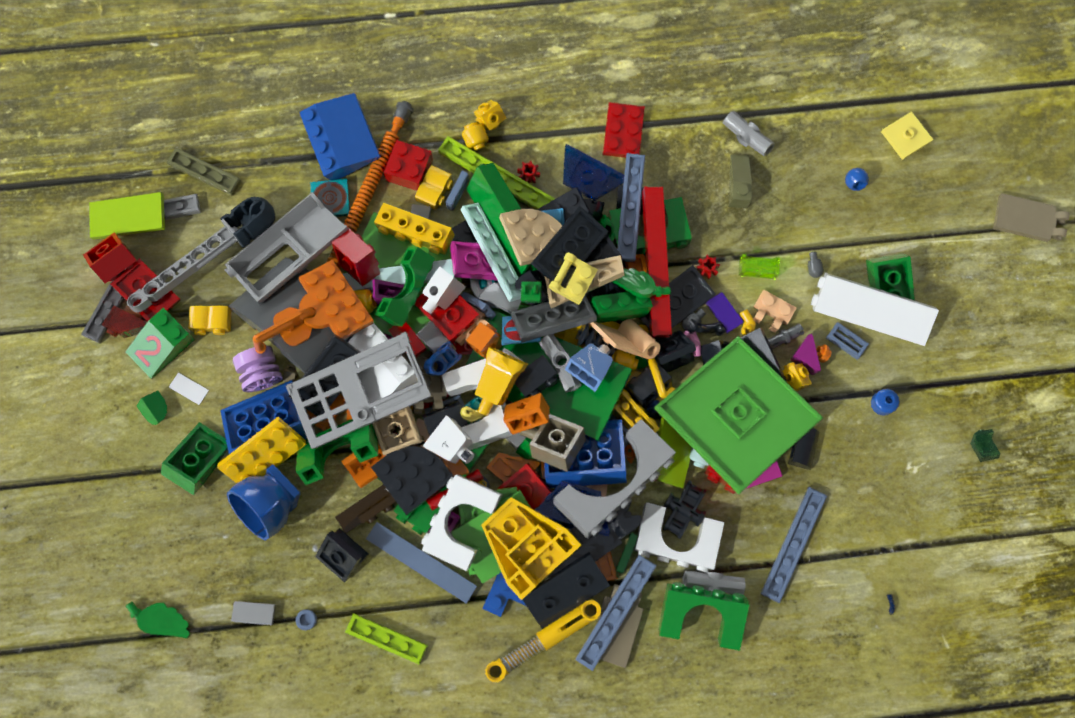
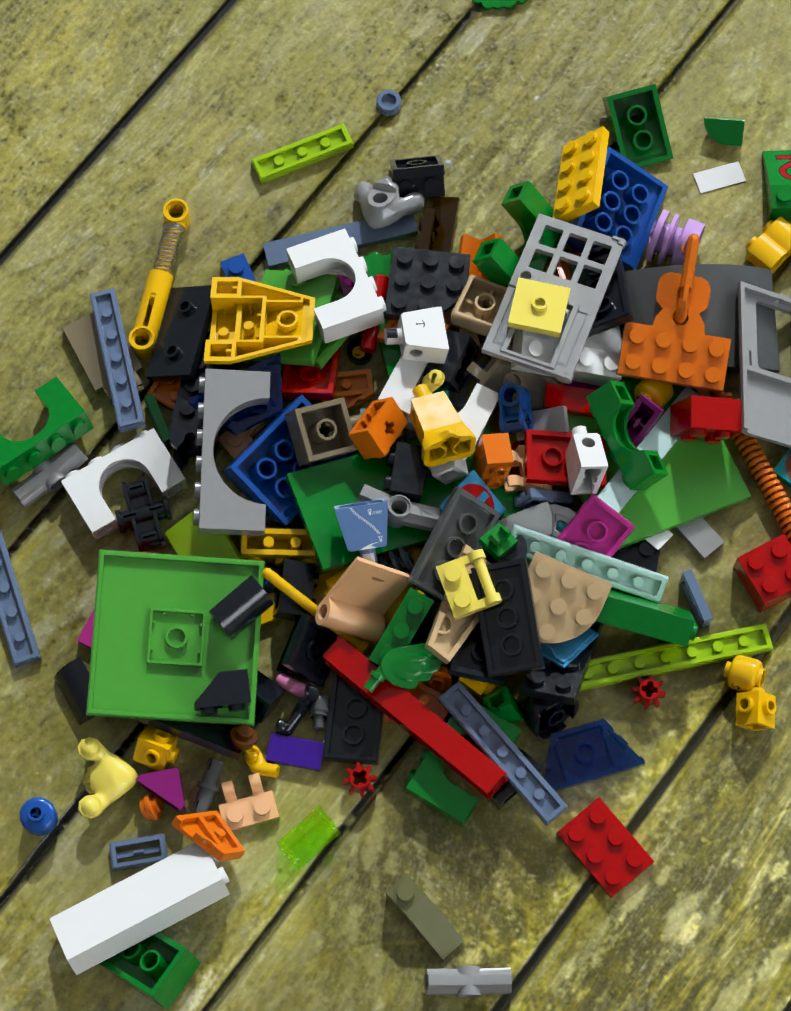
camera: 140 degrees right, 5 degrees down
blue plate [227,464,300,540] -> none
light grey tile [231,601,276,625] -> none
yellow brick [374,203,454,254] -> none
yellow brick [415,165,453,210] -> none
dark grey cylinder [807,252,824,278] -> none
none -> light yellow head [77,737,138,819]
none -> orange wing [171,810,245,862]
none -> black slope [194,669,251,715]
none -> black brick [209,575,274,640]
none -> reddish brown plate [230,725,258,751]
none -> light grey head [354,176,424,229]
none -> light yellow plate [507,277,571,338]

